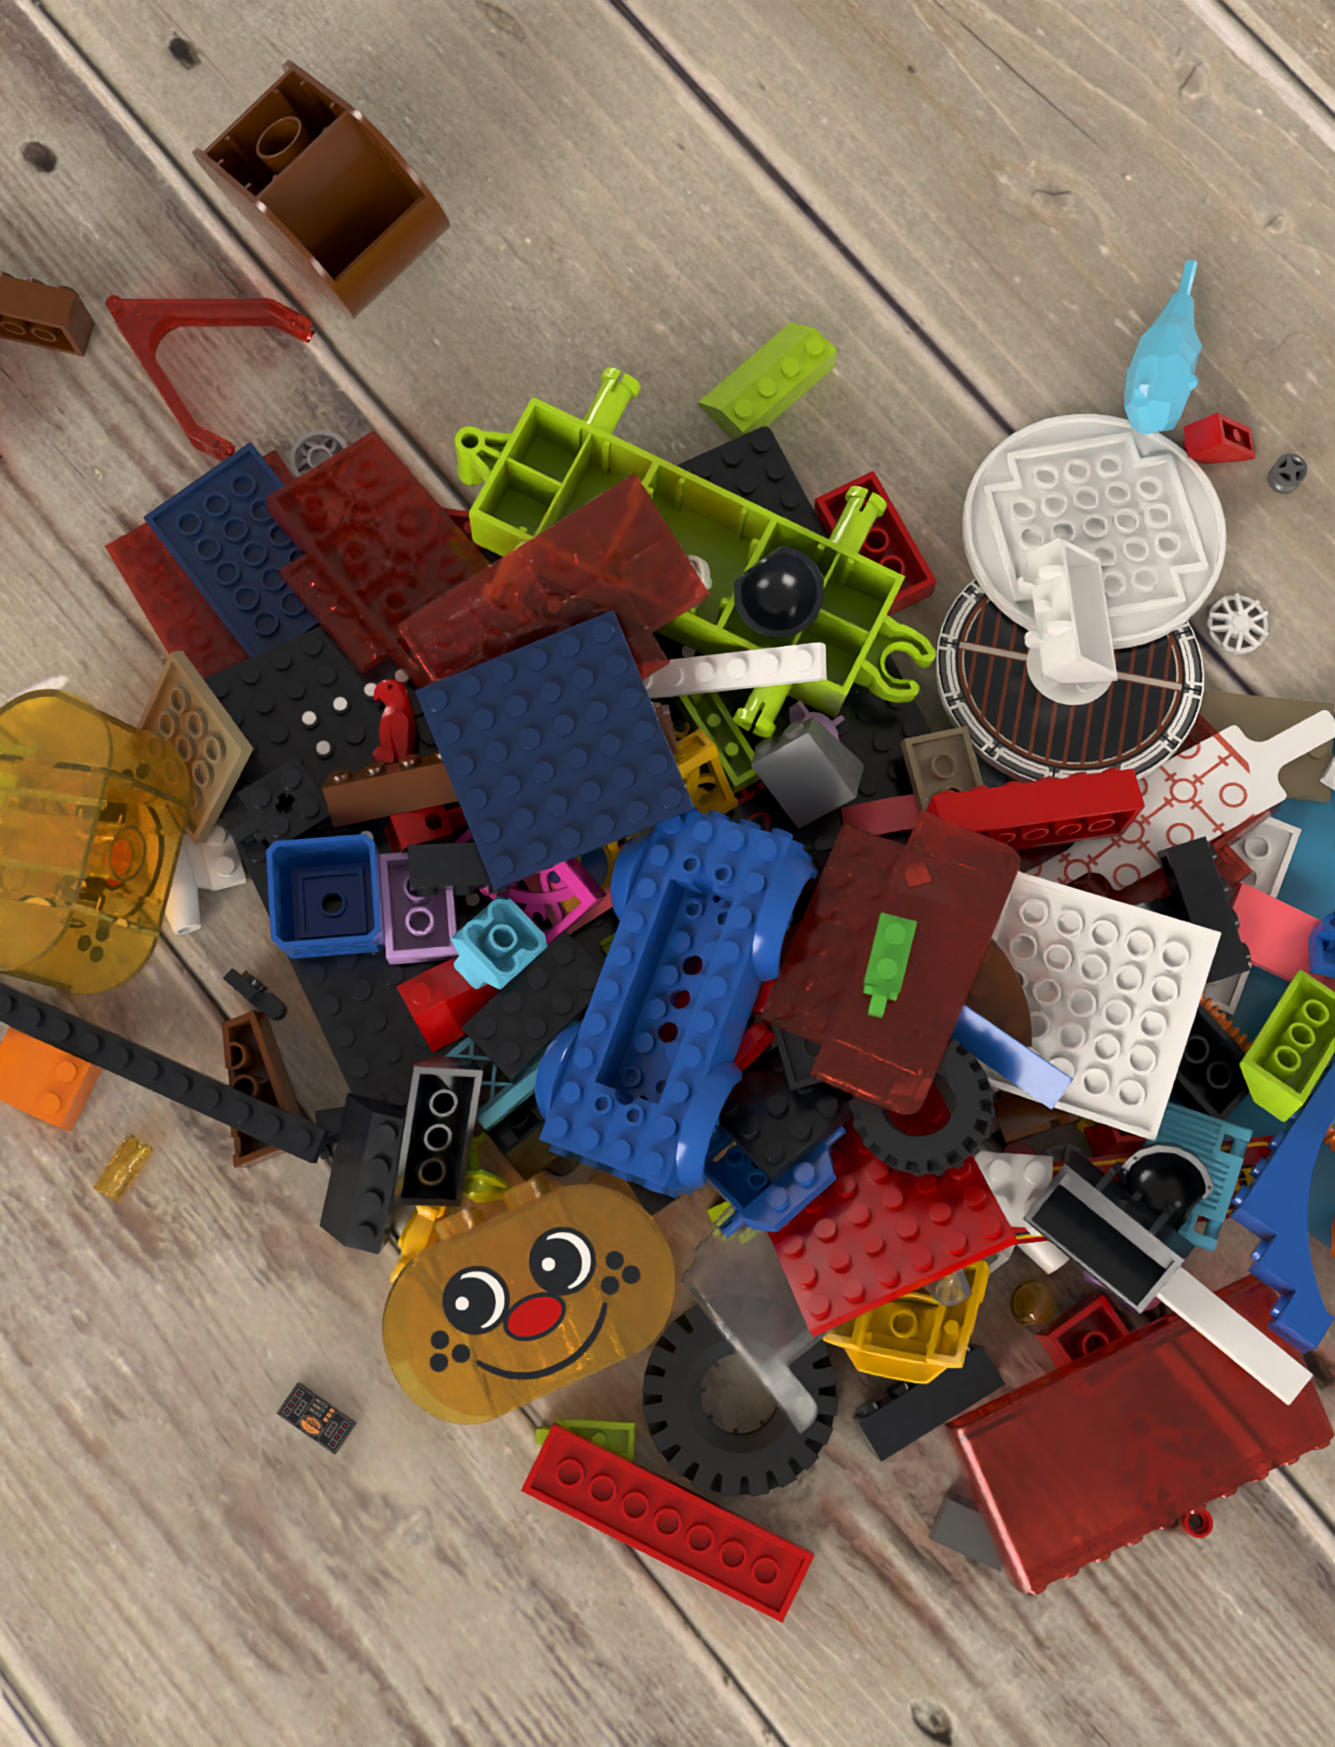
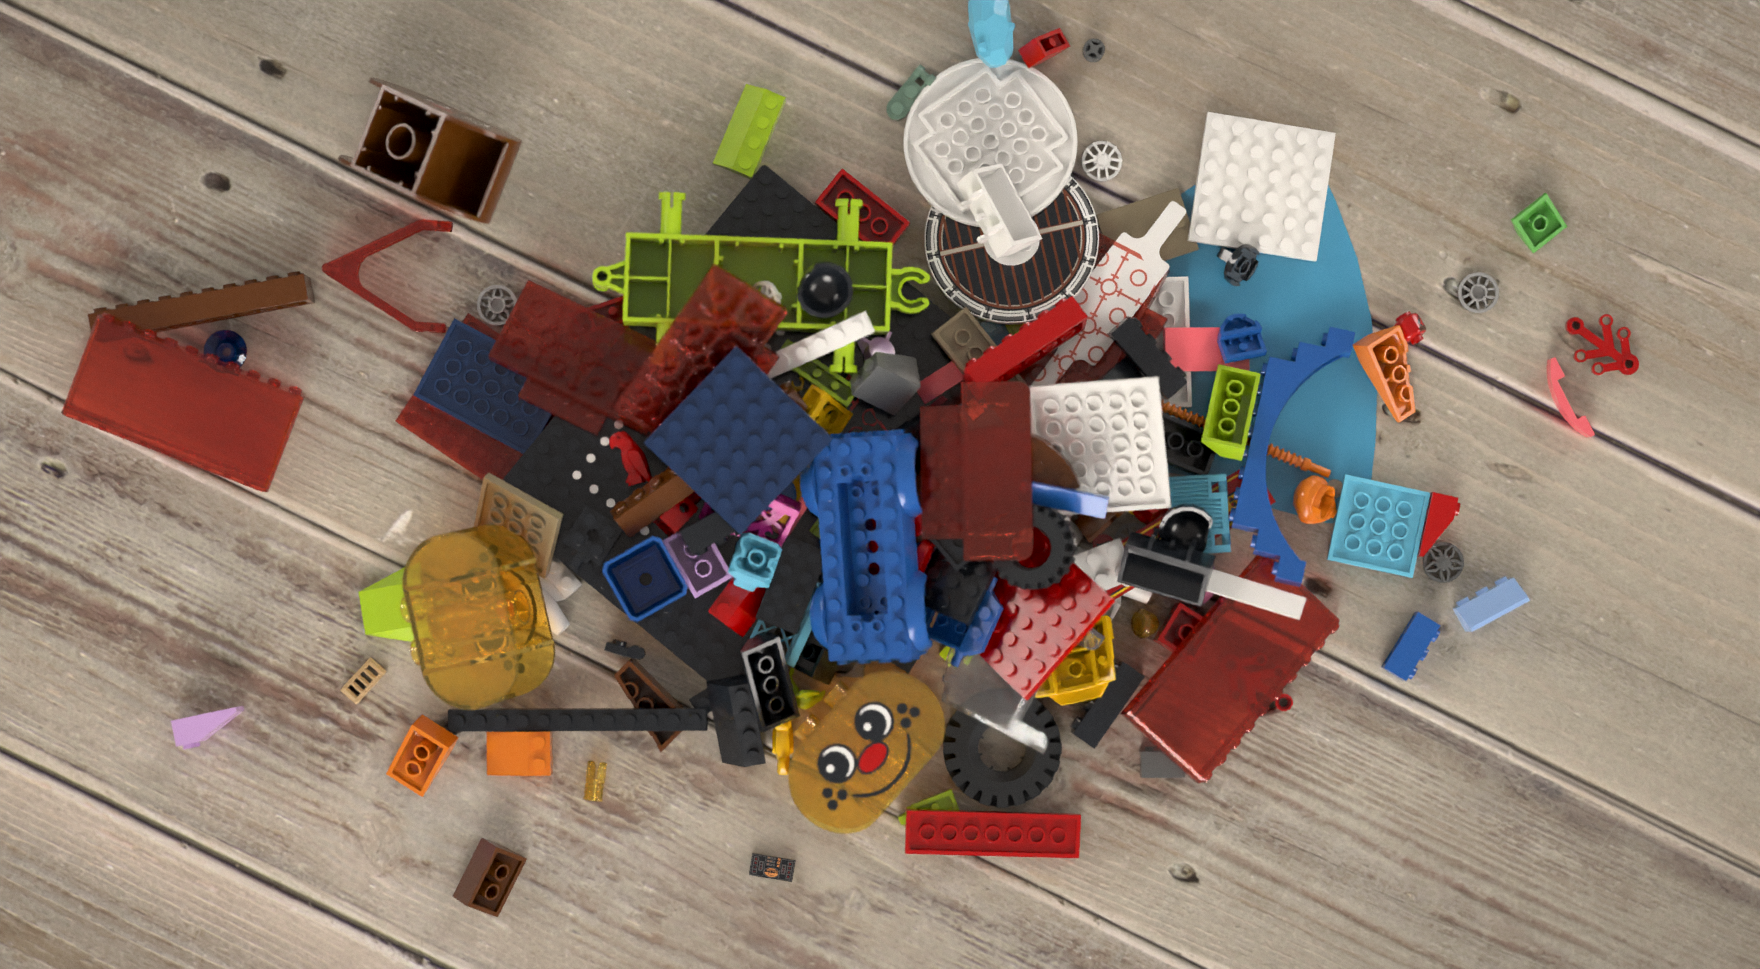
camera: 25 degrees left, 10 degrees up
bright green hinge [863,912,917,1018] -> none
none -> sand green plate [886,64,936,121]

